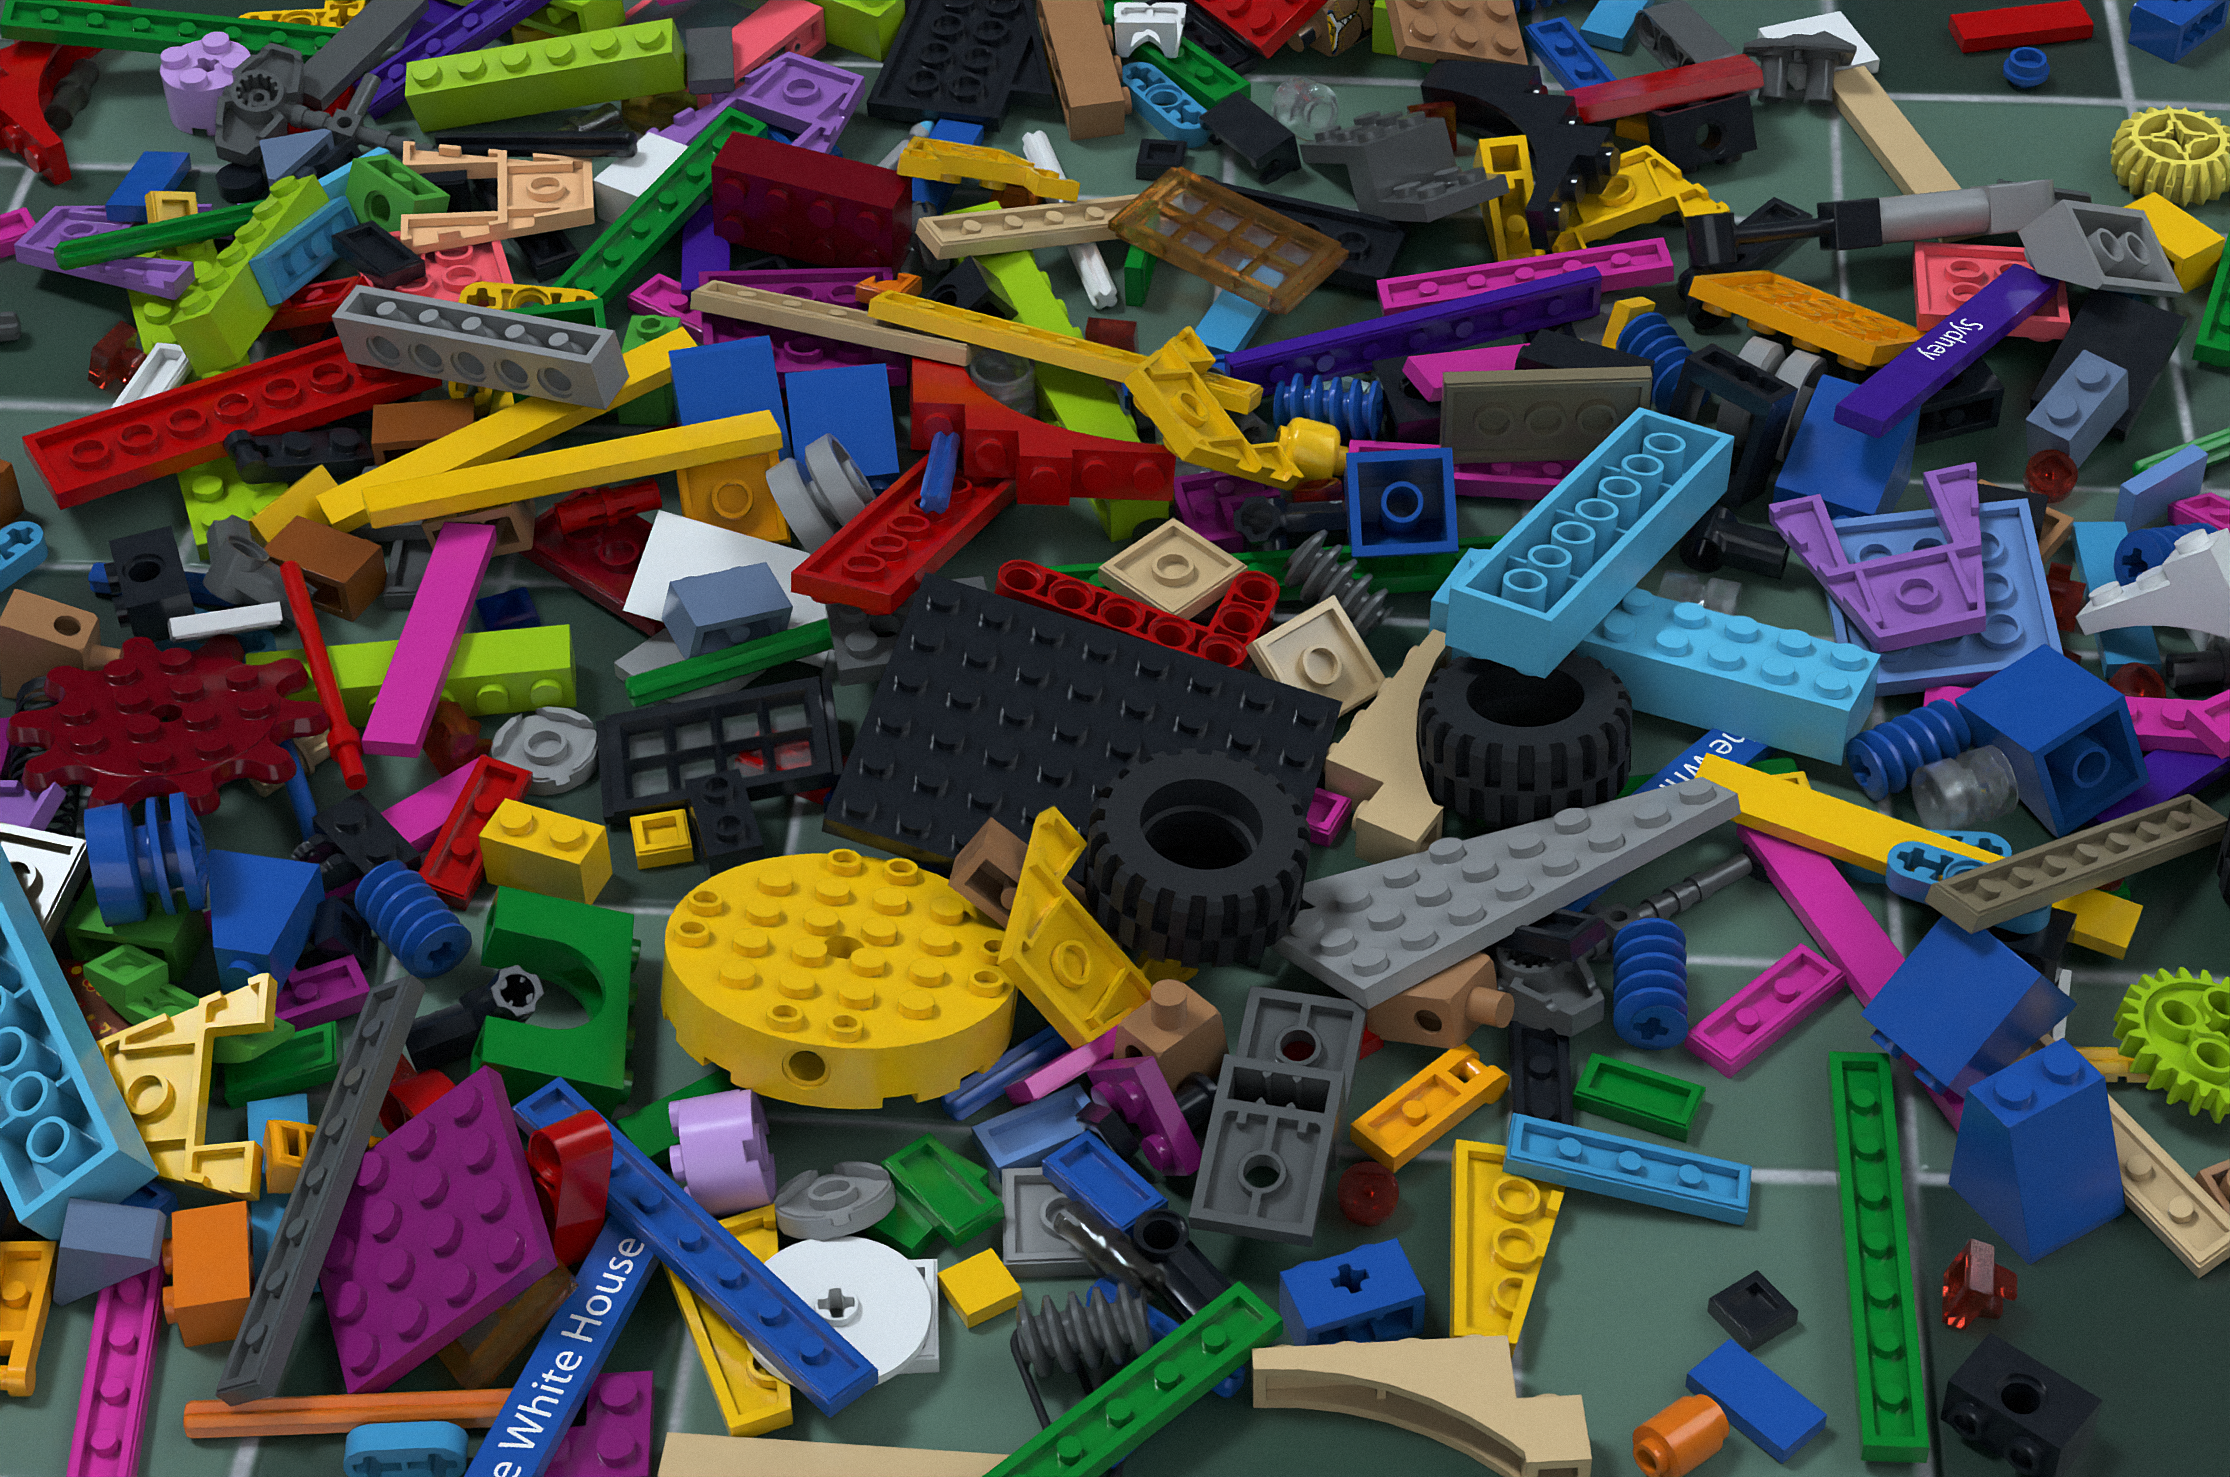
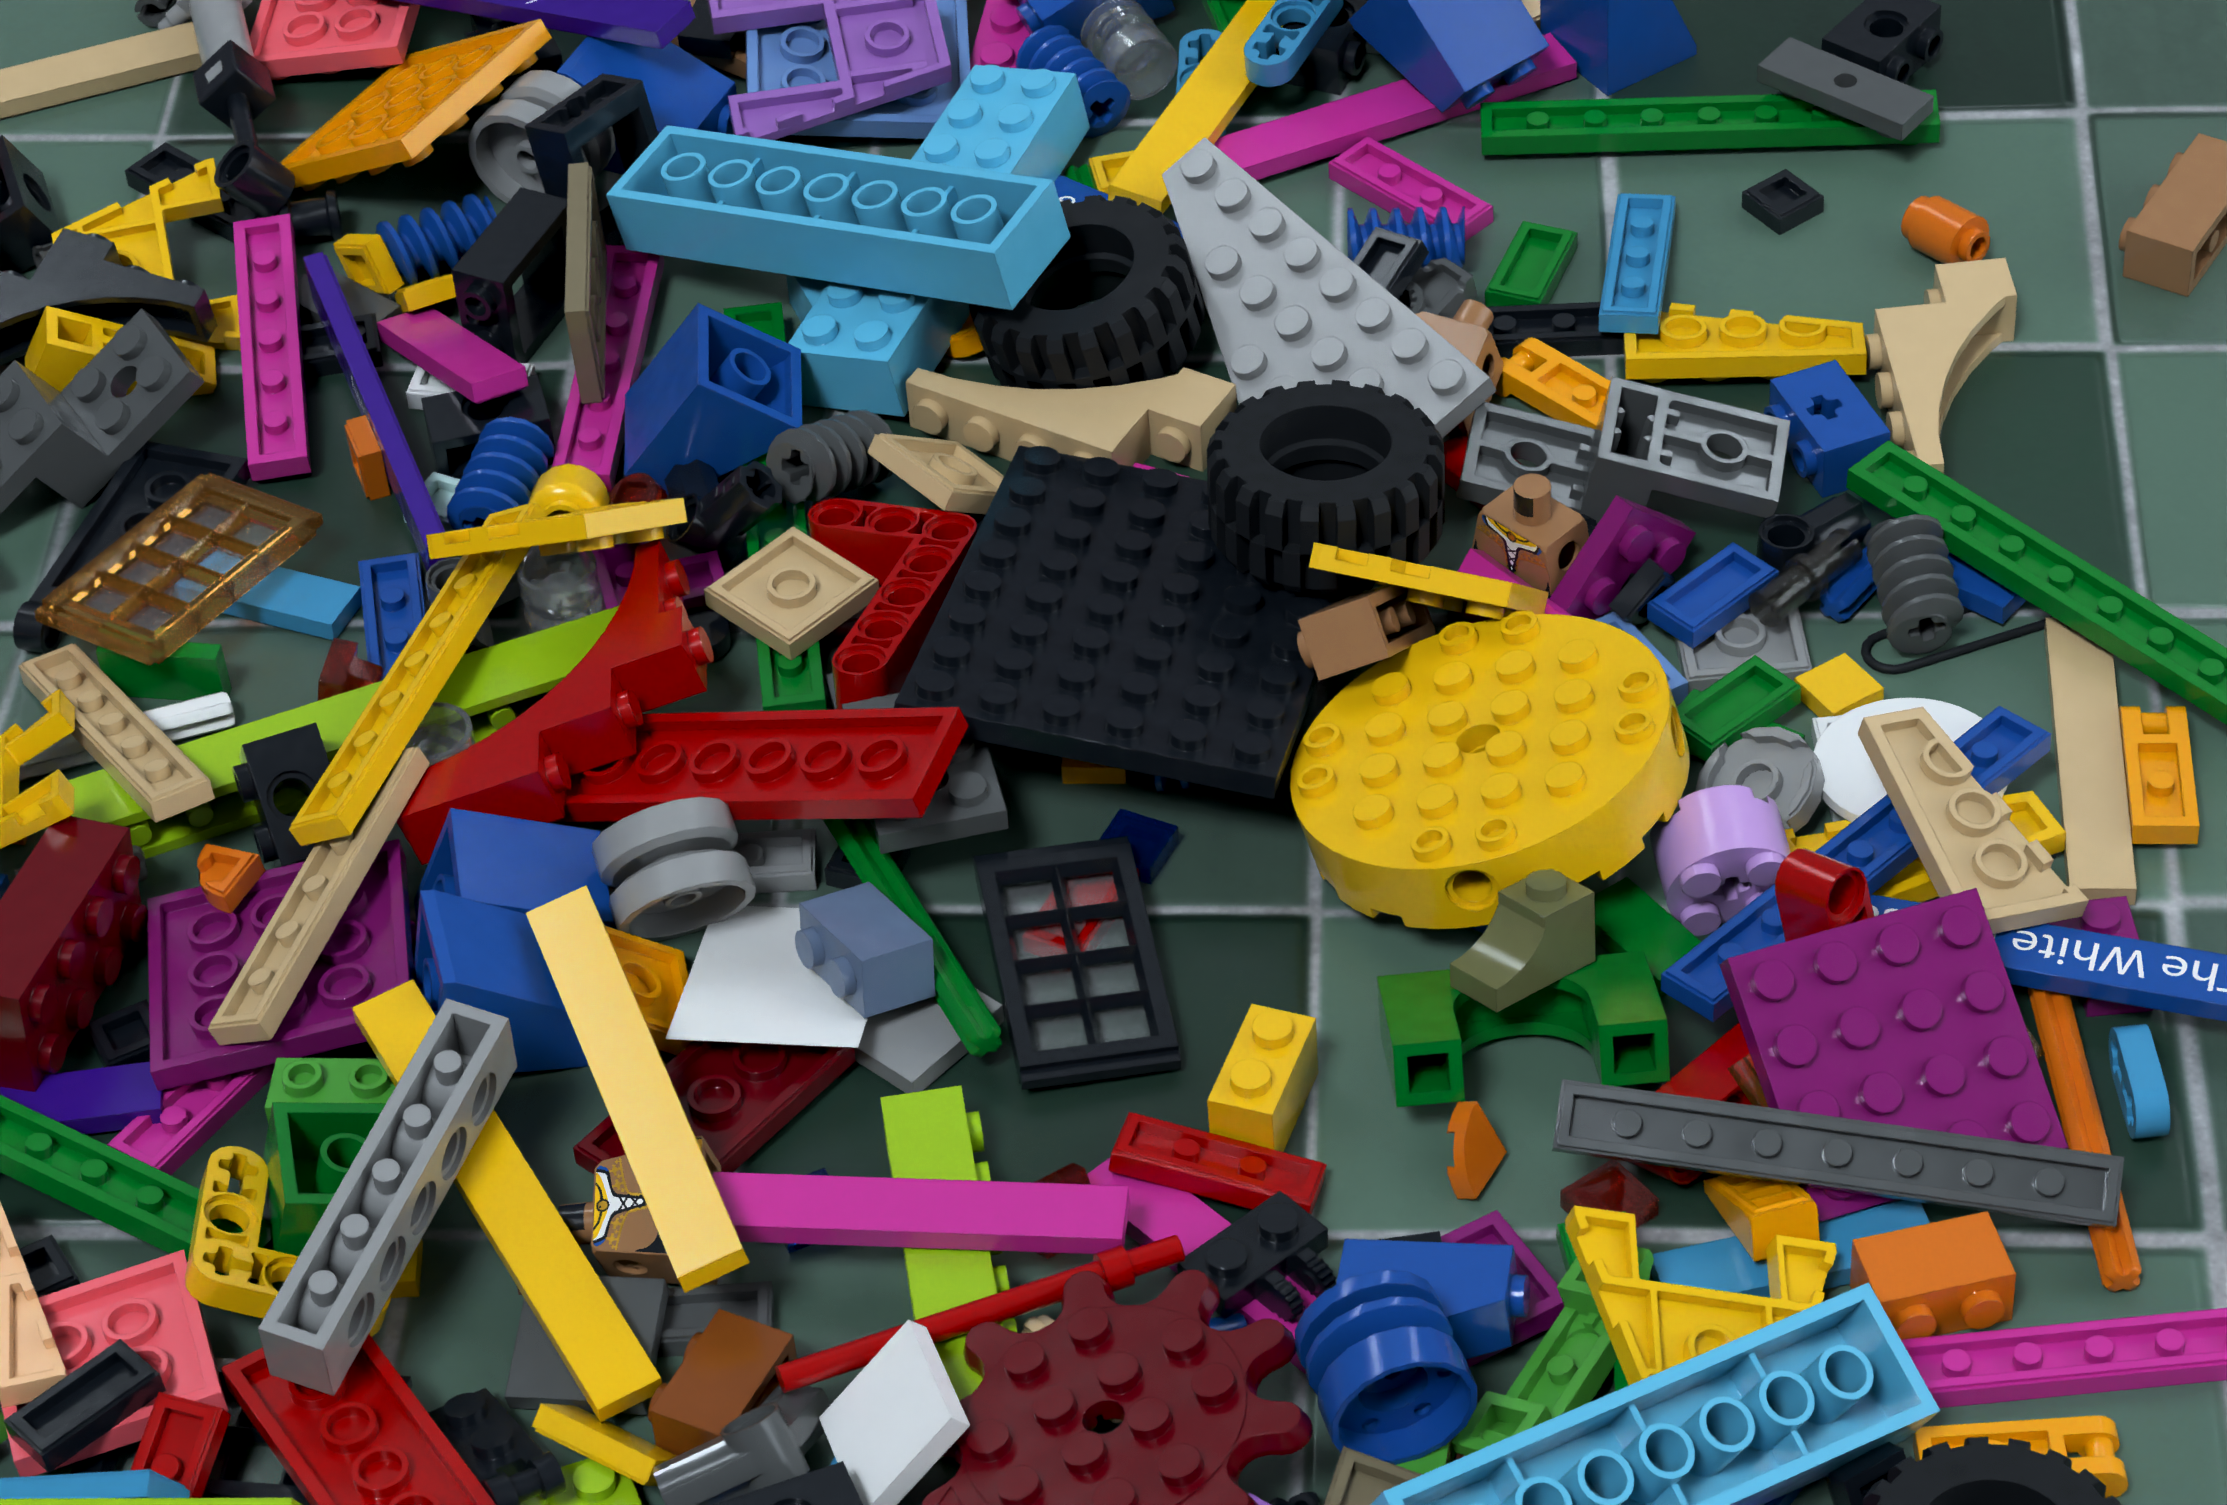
camera: 90 degrees left, 0 degrees up
sand blue slope [53,1198,167,1306] -> none
blue piece [354,860,472,979] -> none
dark orange brick [371,397,478,466] -> none
black piece [405,965,544,1074] -> none
light grey tile [491,707,599,796] -> none
yellow tile [630,808,694,870] -> none
black brick [685,768,765,880] -> none
blue axle [919,431,961,515] -> none
blue tile [1685,1338,1827,1464] -> none
clear red tile [1942,1238,2018,1330] -> none
none -> orange tile [1447,1101,1507,1199]
none -> olive arch [1450,869,1596,1012]
none -> dark grey tile [1757,37,1934,141]
none -> tan wing [1858,707,2089,934]

